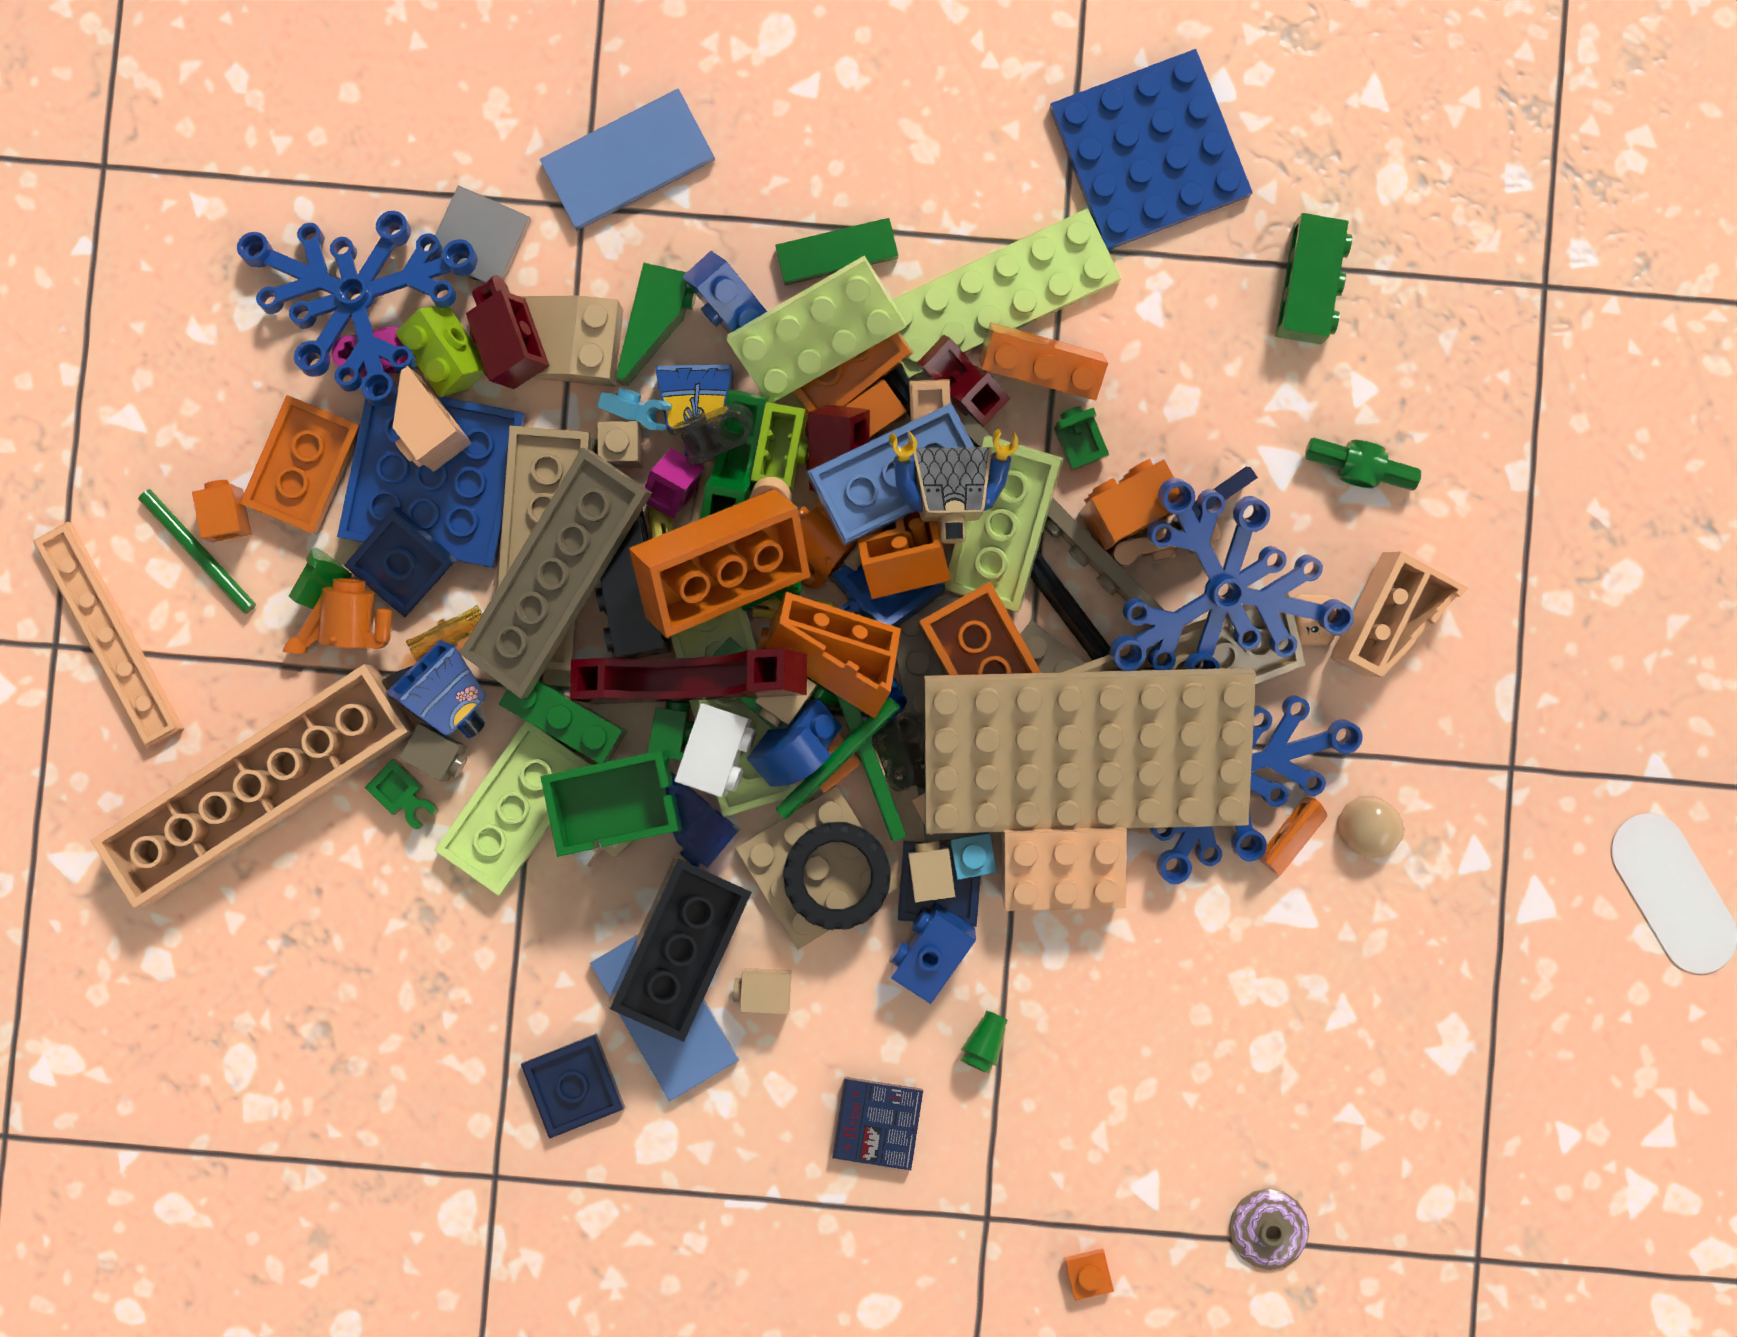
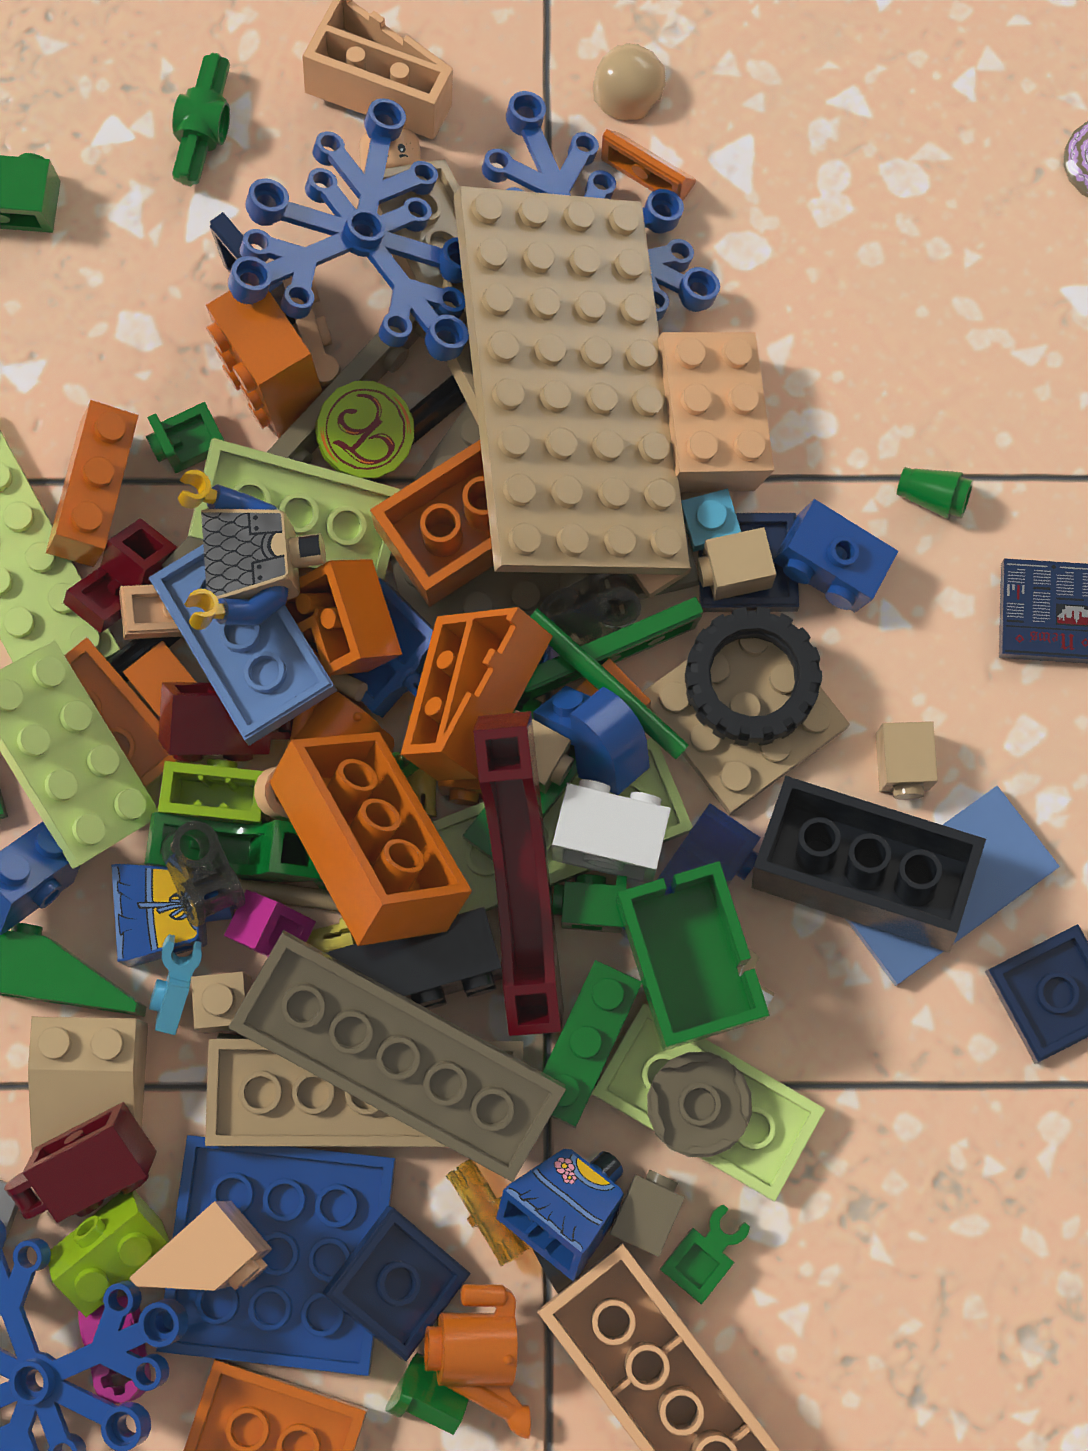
camera: 90 degrees left, 10 degrees down
none -> lime tile [315,381,414,480]
none -> dark tan tile [647,1052,752,1157]

